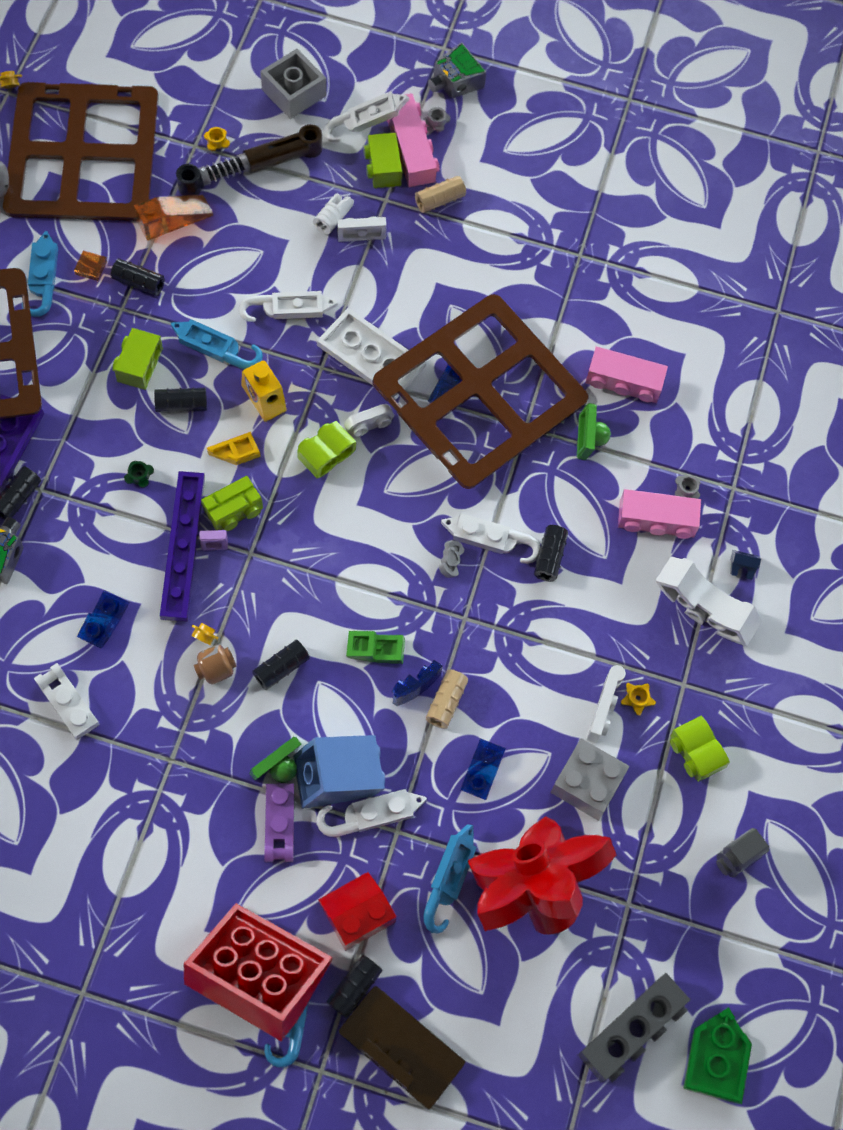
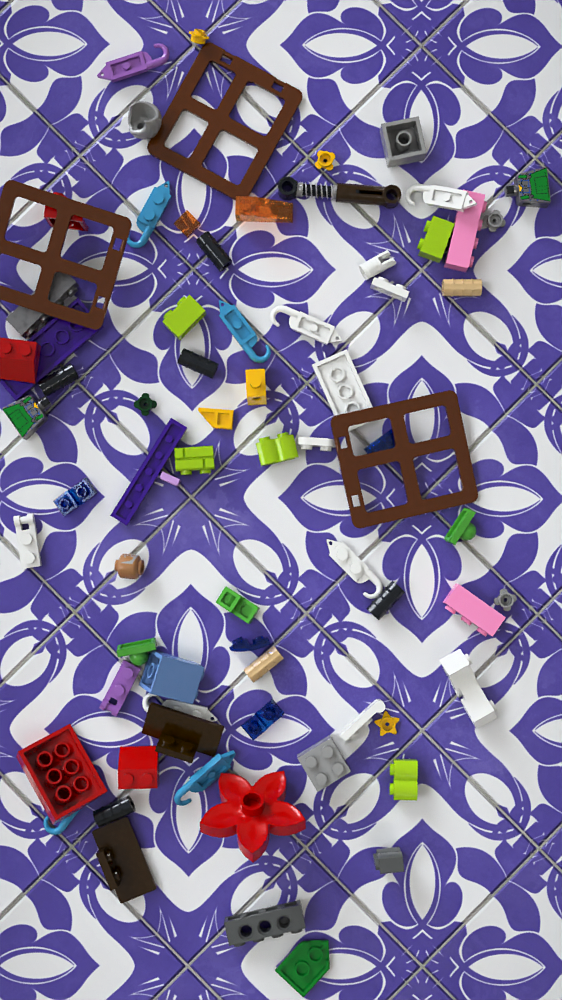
camera: 30 degrees right, 20 degrees up
yellow plate [191,623,219,645] -> none
black axle [252,639,310,690] -> none
light grey piece [439,540,464,578] -> none
bright pink brick [585,346,668,403] -> none
dark blue tile [730,550,761,580] -> none
none -> dark brown bracket [142,702,224,763]

